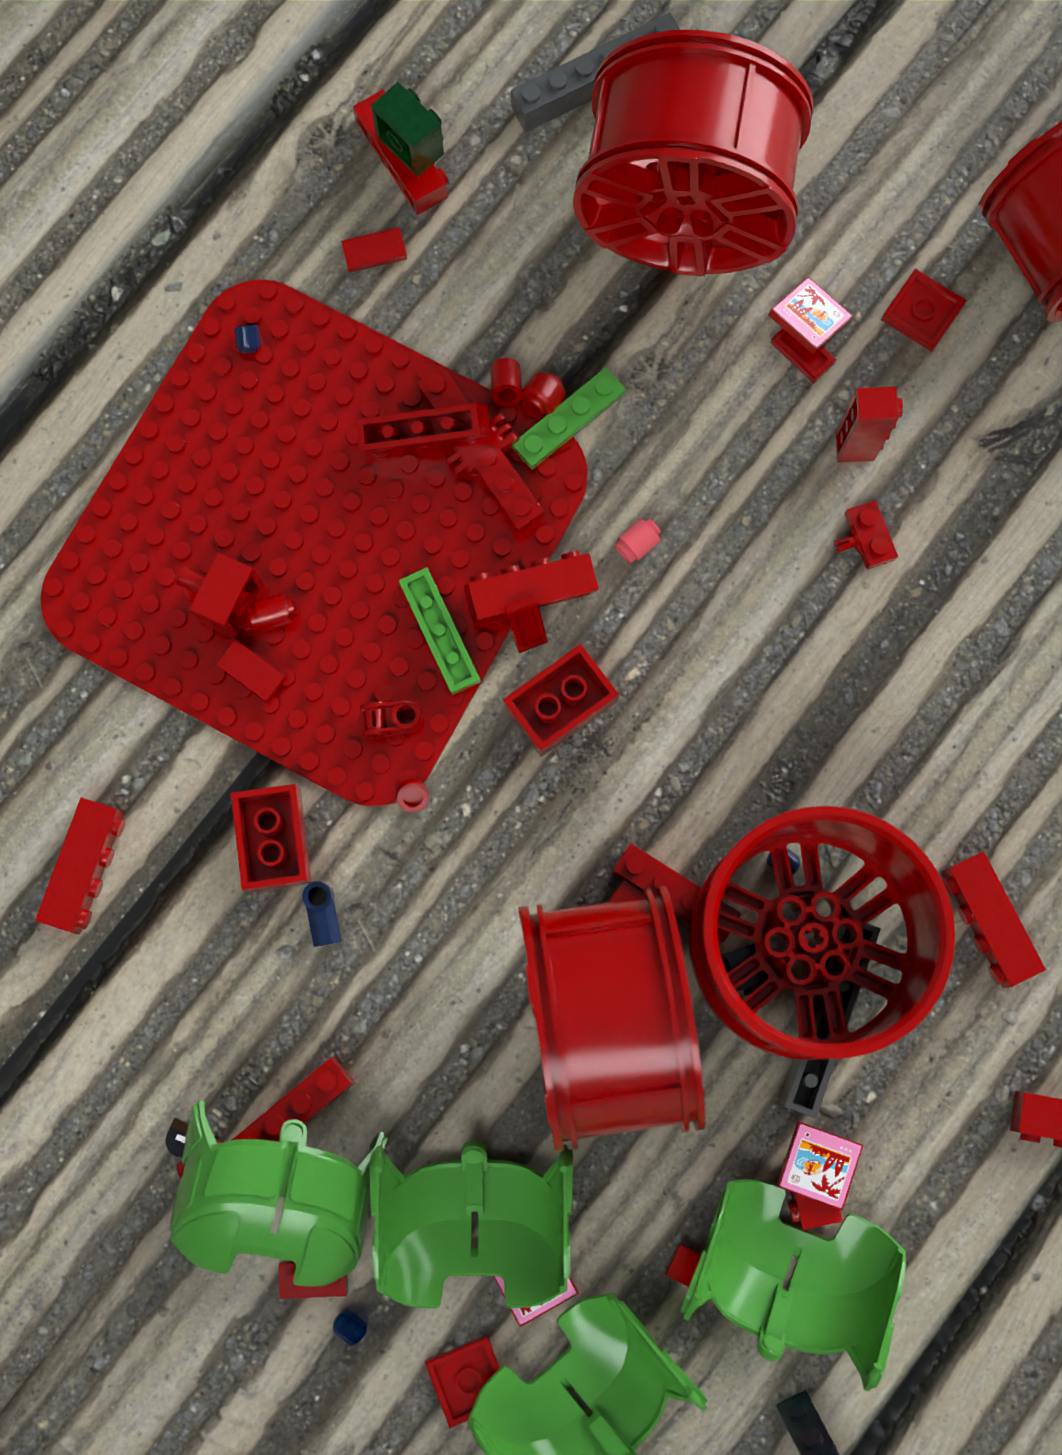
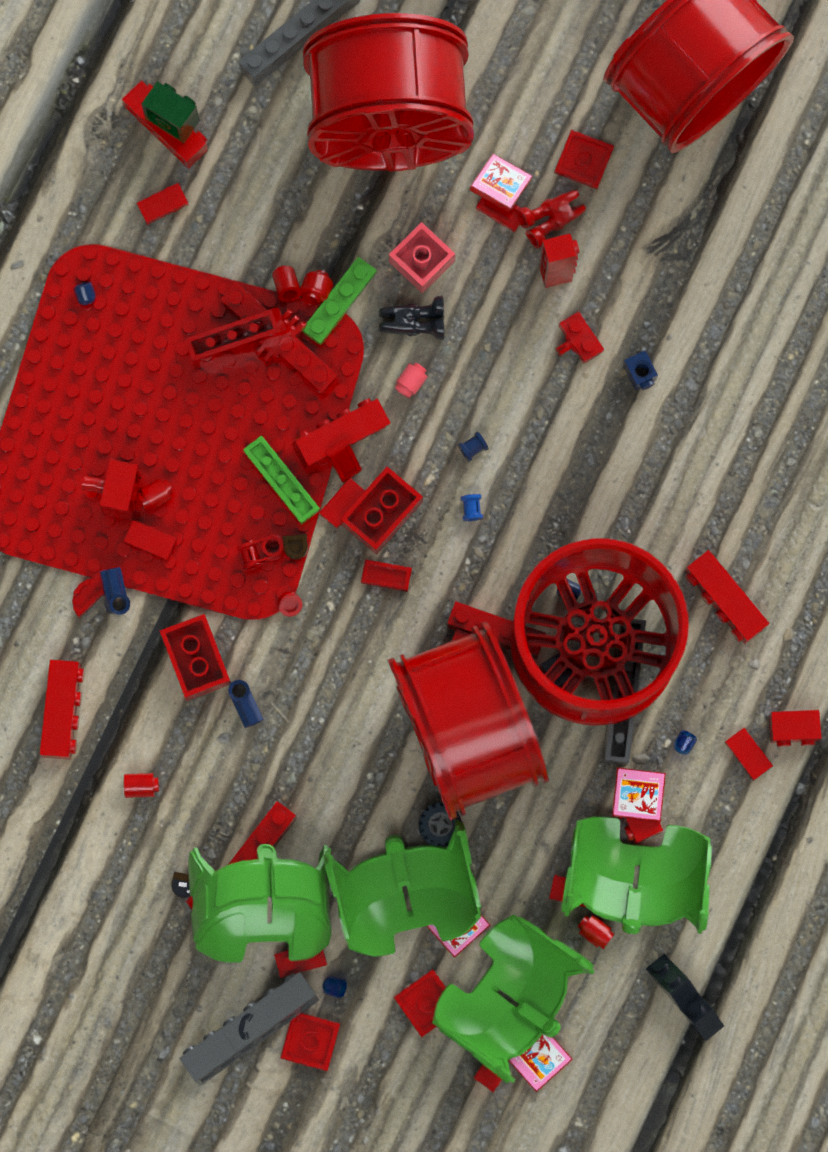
camera: 15 degrees left, 0 degrees up
none -> red tile [72,578,104,618]
none -> dark blue piece [99,567,130,615]
none -> red brick [124,773,159,798]
none -> dark grey brick [179,972,320,1086]
none -> red tile [280,1013,340,1071]
none -> dark brown tile [283,534,308,560]
none -> red tile [319,478,365,529]
none -> red tile [361,559,412,592]
none -> black piece [378,296,445,340]
none -> coral brick [389,222,455,294]
none -> black wheel [419,803,462,847]
none -> dark blue bush [458,431,489,462]
none -> blue bush [460,494,483,522]
none -> red piece [517,190,586,249]
none -> red brick [578,914,614,949]
none -> dark blue brick [623,350,658,390]
none -> clear blue piece [673,730,697,755]
none -> red tile [724,728,773,781]

